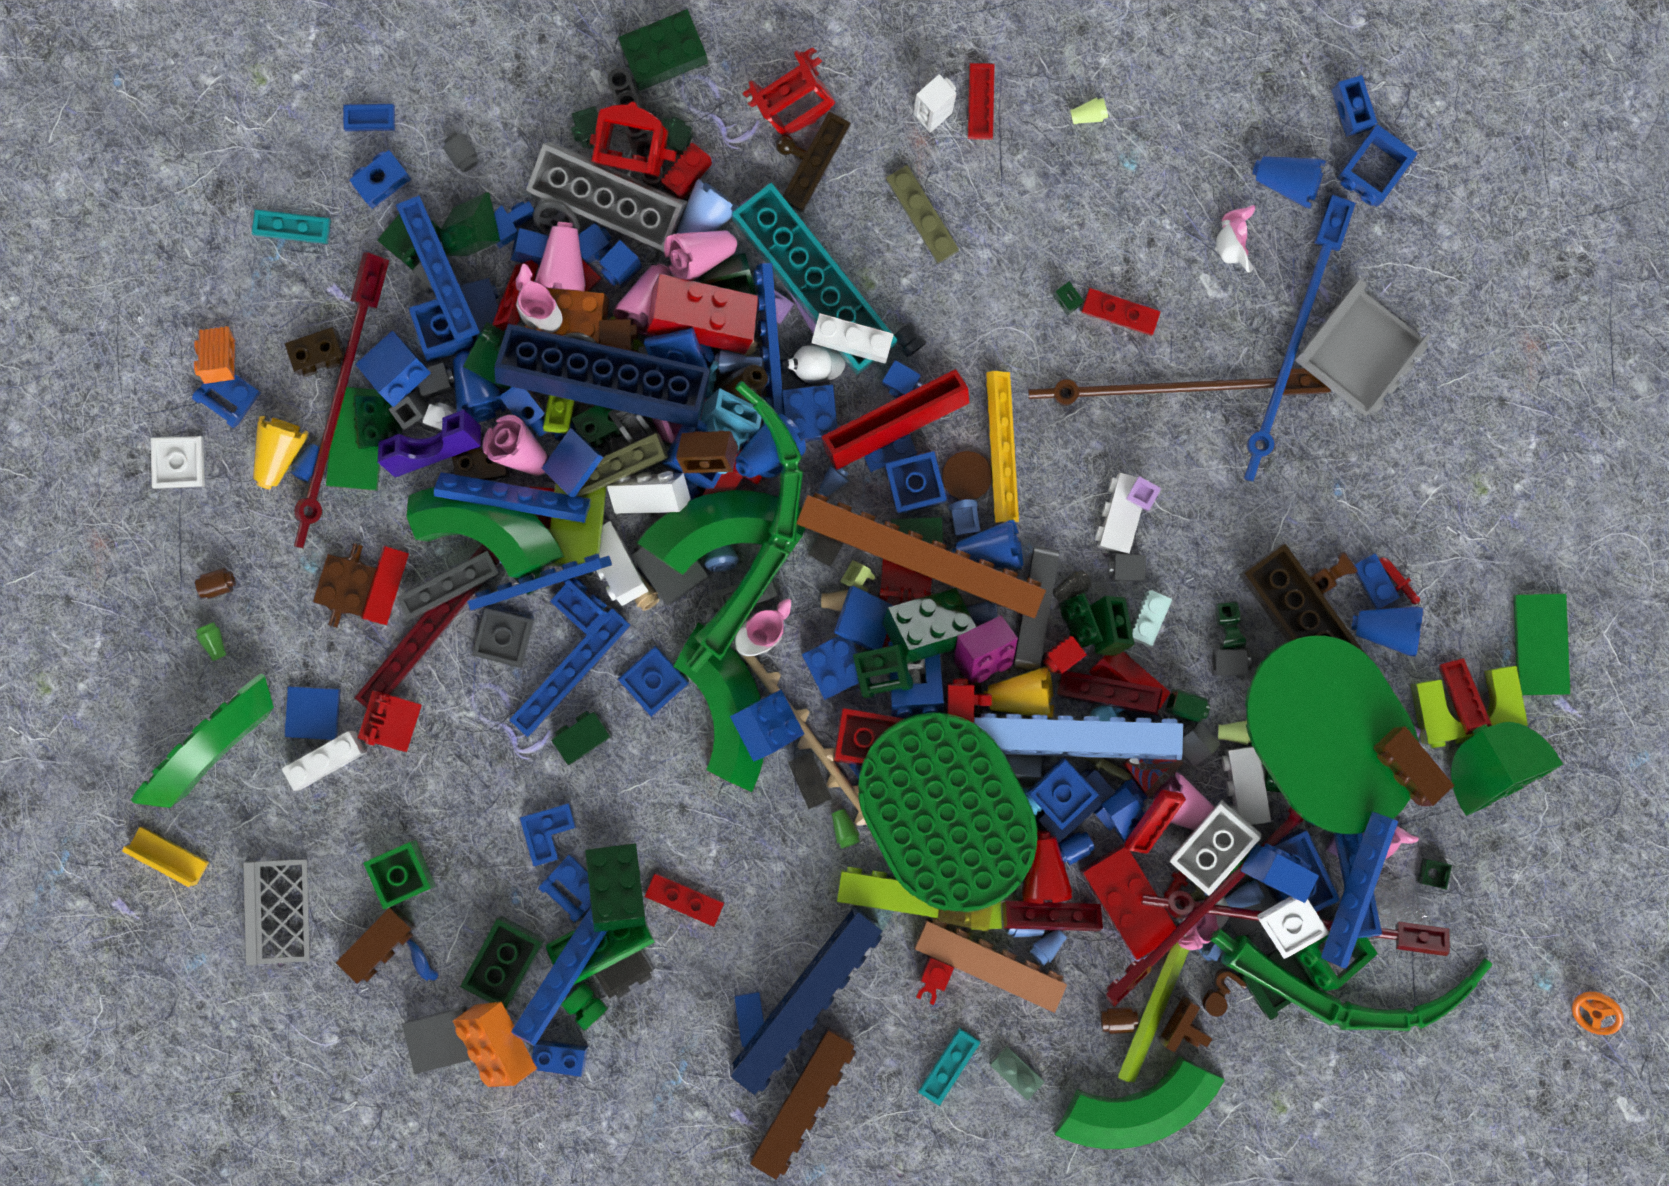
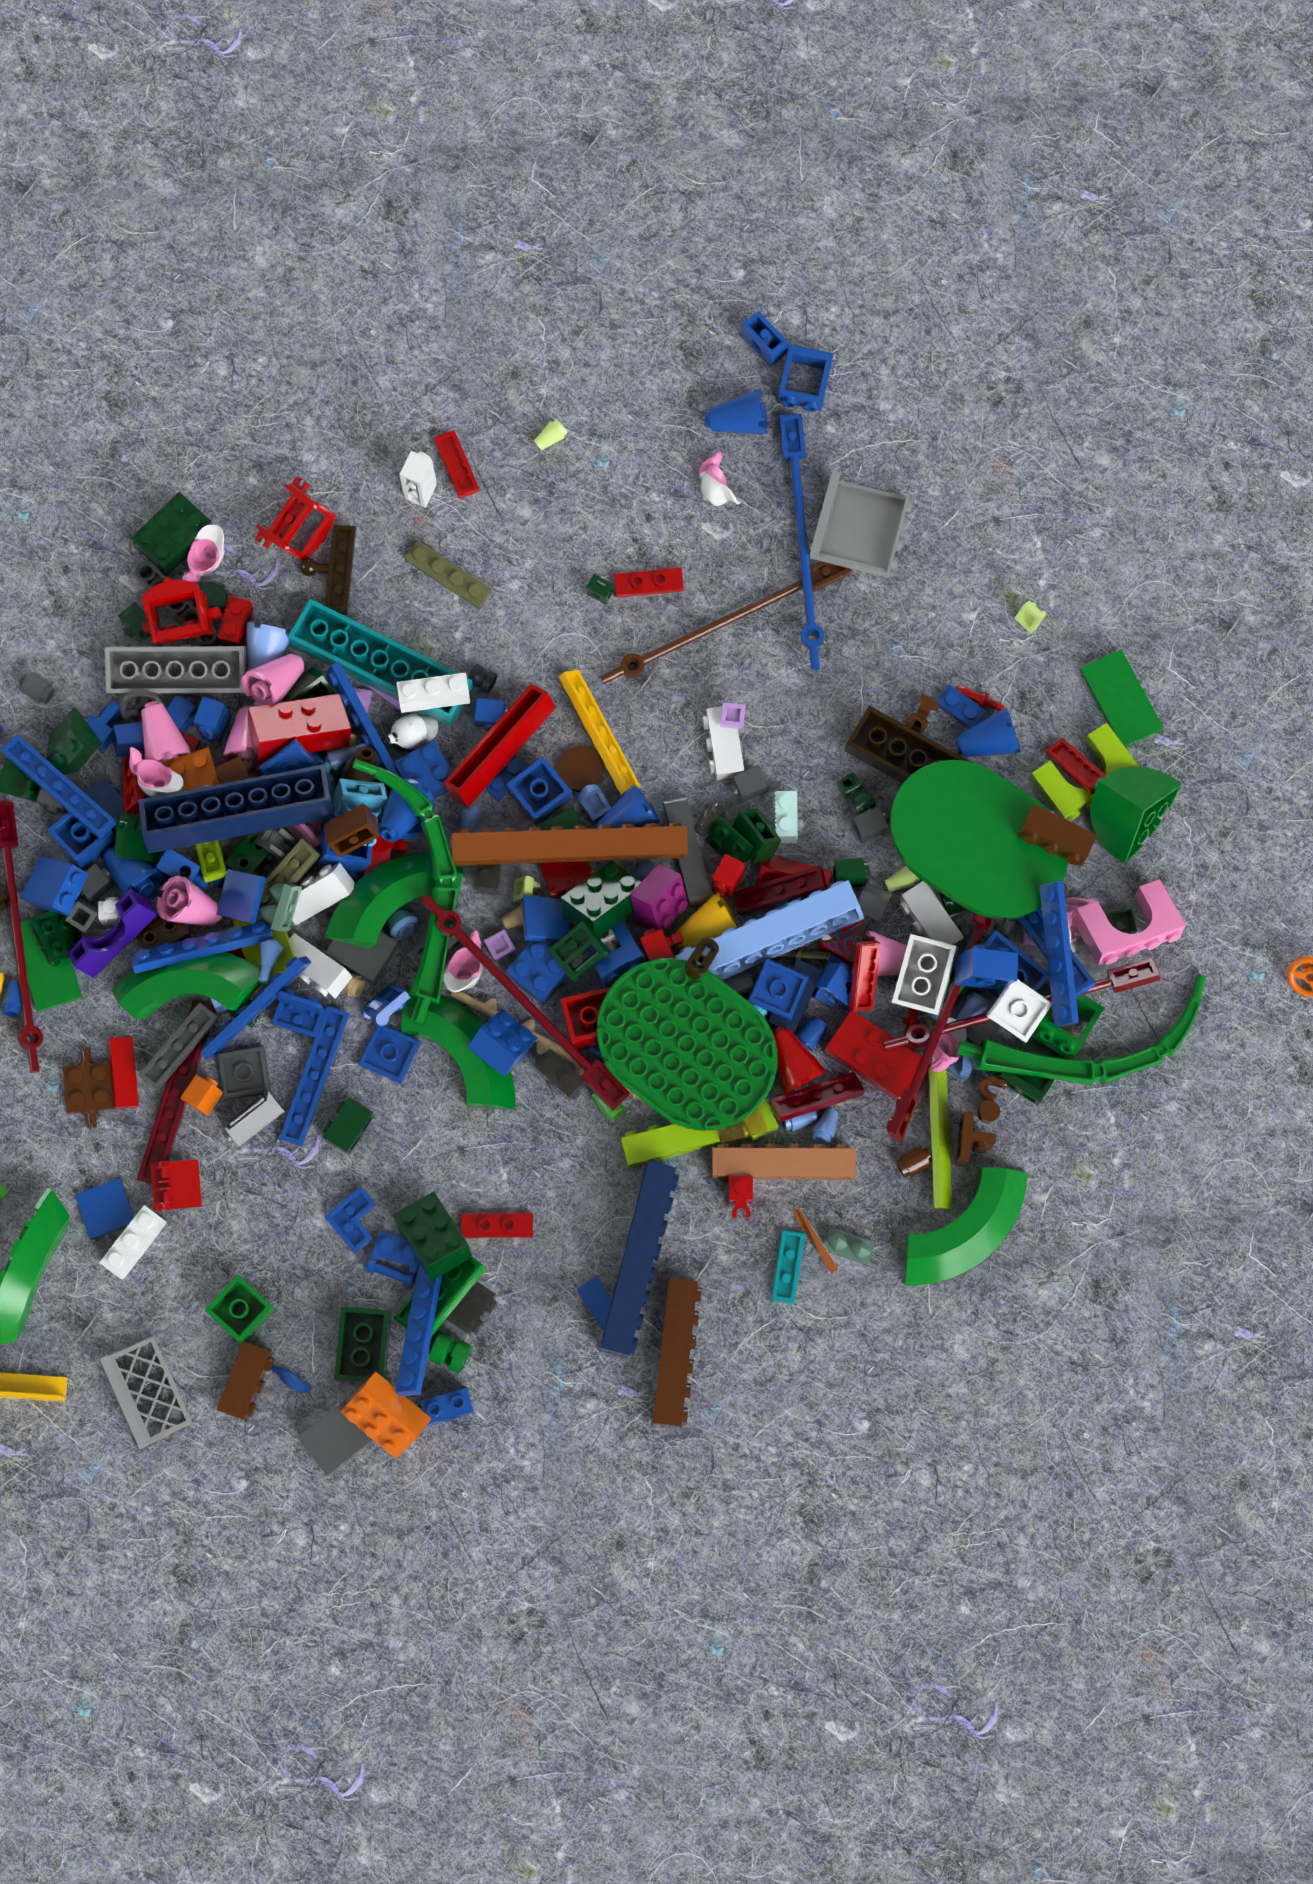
camera: 20 degrees left, 10 degrees down
none -> orange brick [181,1075,223,1116]
none -> bright pink hair [182,525,225,584]
none -> window [222,1088,284,1147]
none -> sand green tile [259,883,302,931]
none -> medium blue cone [259,939,284,983]
none -> blue plate [361,983,411,1026]
none -> dark red bar [421,894,631,1111]
none -> lavender plate [484,929,516,962]
none -> dark brown beam [684,938,719,979]
none -> orange sticker [793,1208,838,1274]
none -> yellowish green tile [1014,601,1046,633]
none -> bright pink arch [1073,879,1186,966]

